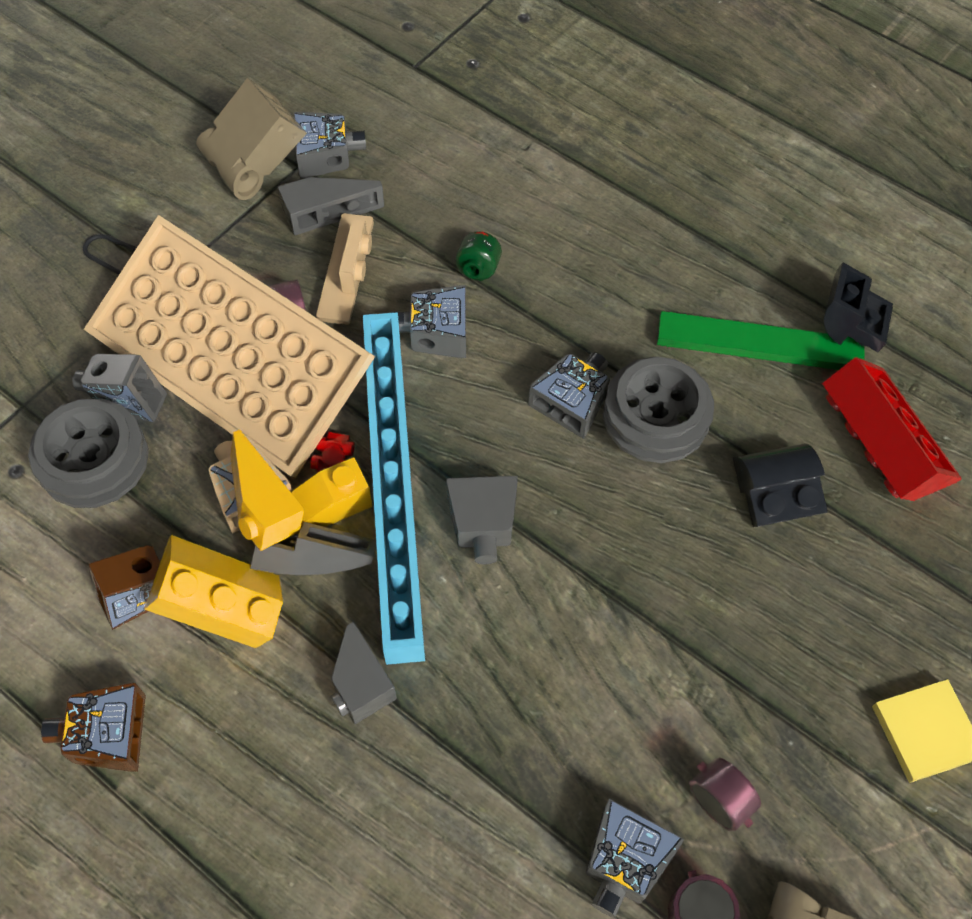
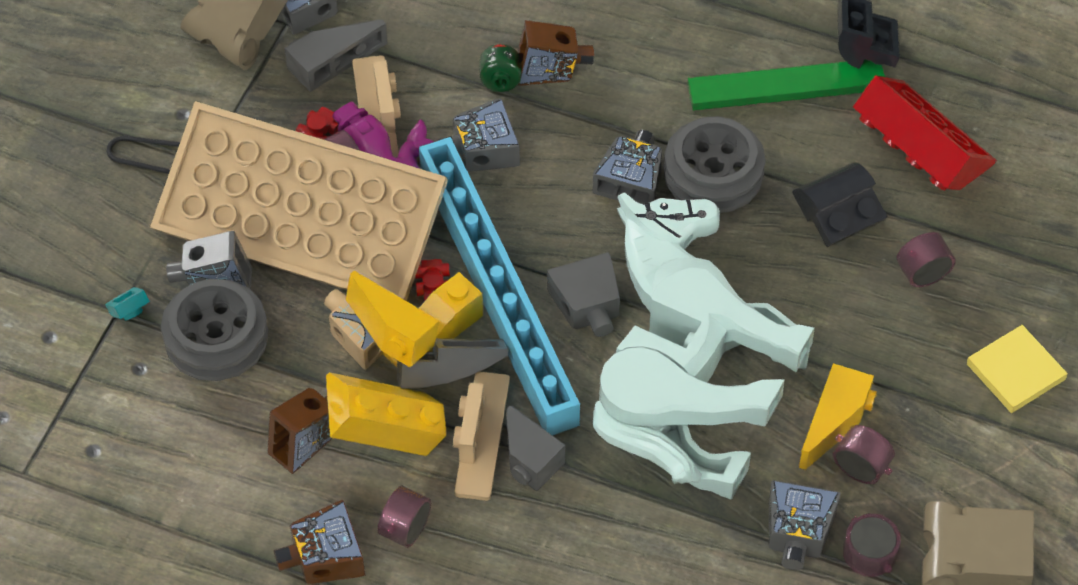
camera: 15 degrees left, 5 degrees down
none -> teal plate [105,287,150,320]
none -> red piece [295,106,339,141]
none -> magenta piece [333,101,434,169]
none -> clear pink piece [377,485,432,548]
none -> tan bracket [453,372,510,501]
none -> torso [517,20,594,85]
none -> light aqua animal [593,193,815,499]
none -> yellow slope [799,363,877,470]
none -> clear pink piece [897,232,956,287]

